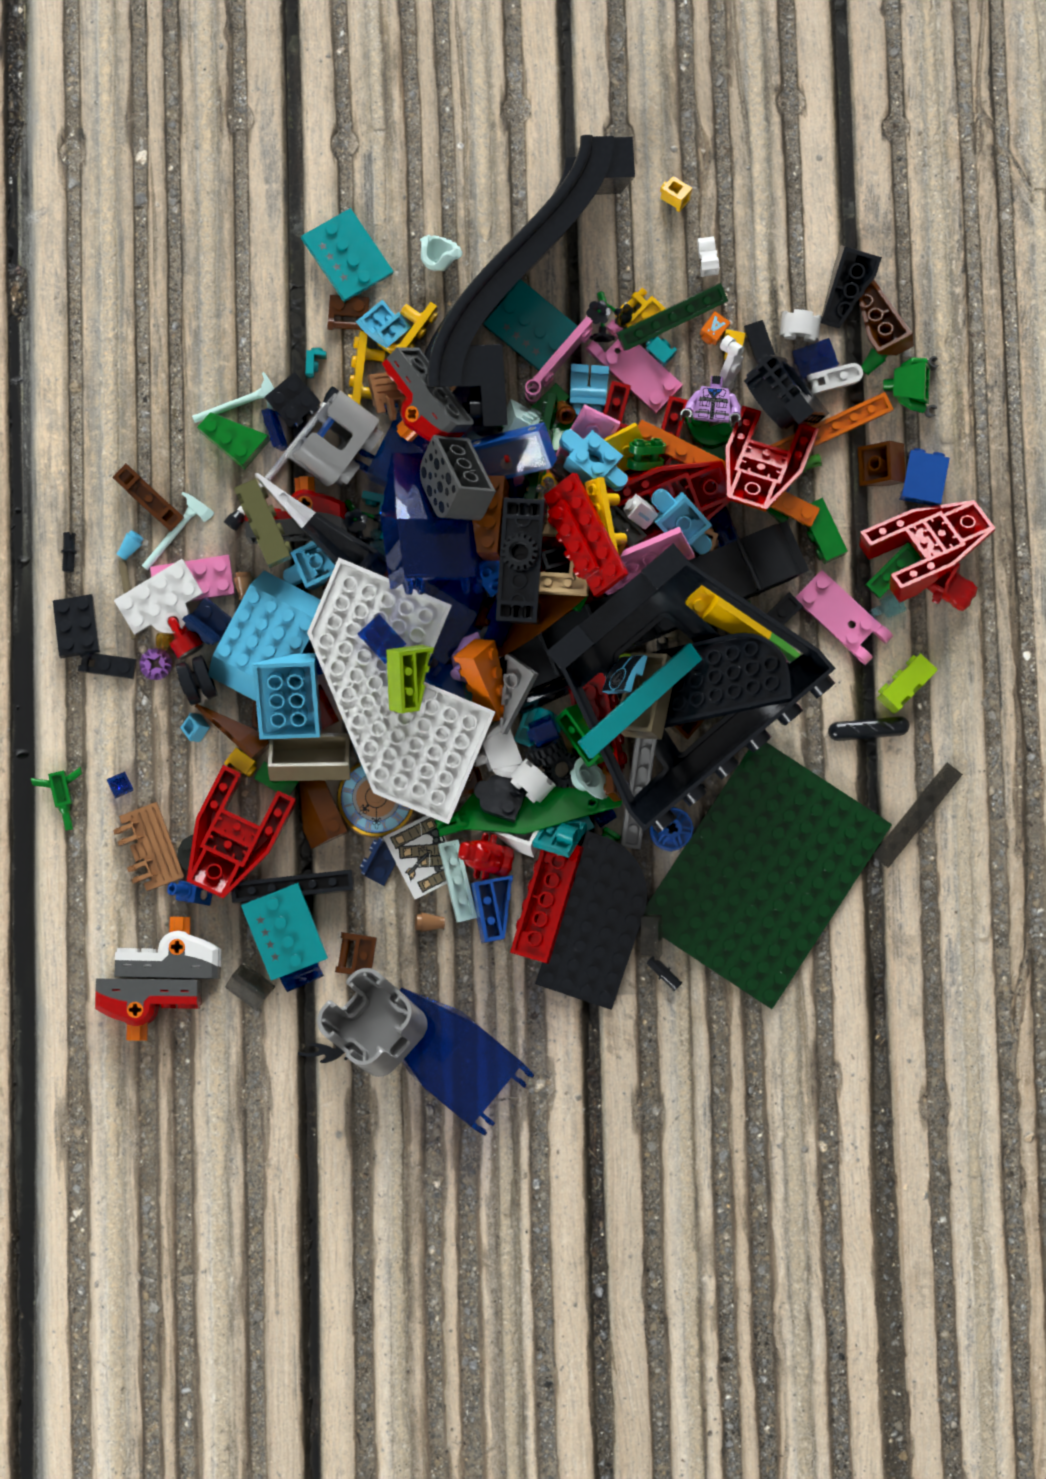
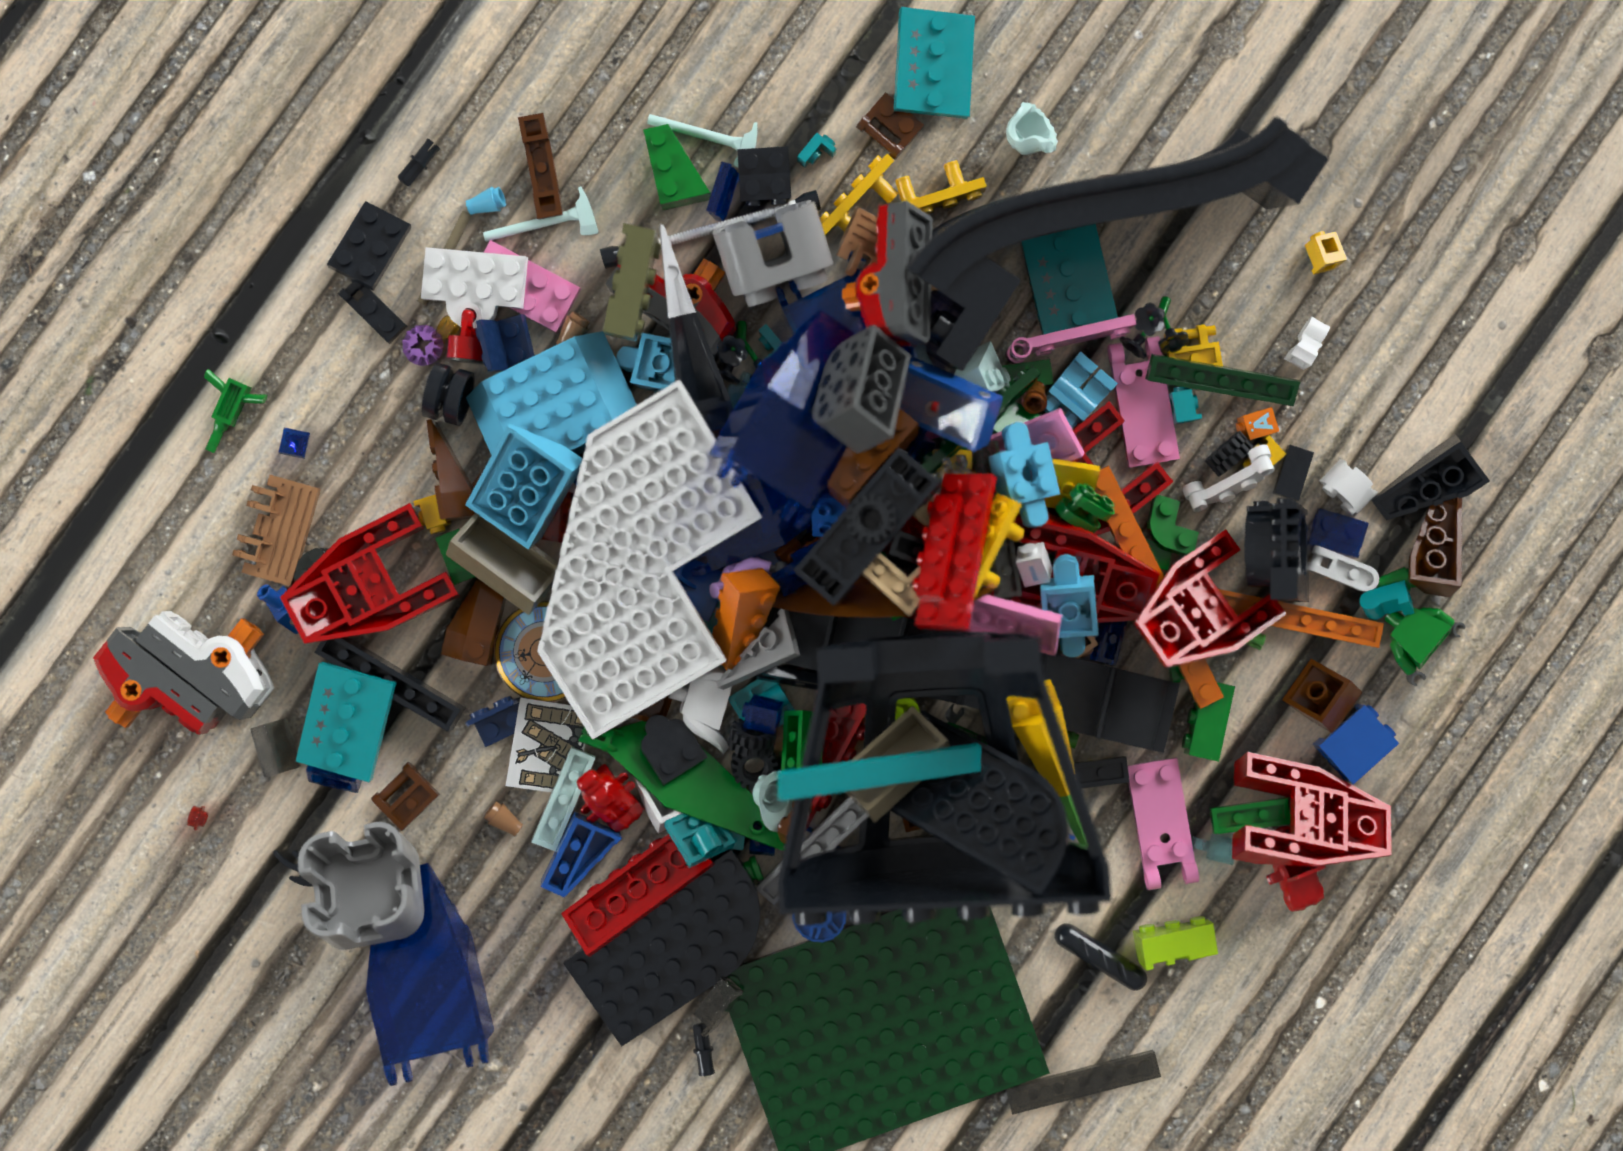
camera: 35 degrees right, 5 degrees up
medium azure slope [180,713,210,742] -> none
medium azure slope [356,299,411,348] -> none
clear blue plate [357,614,406,664] -> none
lime wedge [386,645,434,713] -> none
white cylinder [510,758,556,803] -> none
slope [602,655,647,694] -> none
torso [680,376,742,427] -> none
none -> clear red plate [187,806,209,830]
none -> black tyre [1205,431,1254,477]
none -> teal leg [1359,580,1414,620]

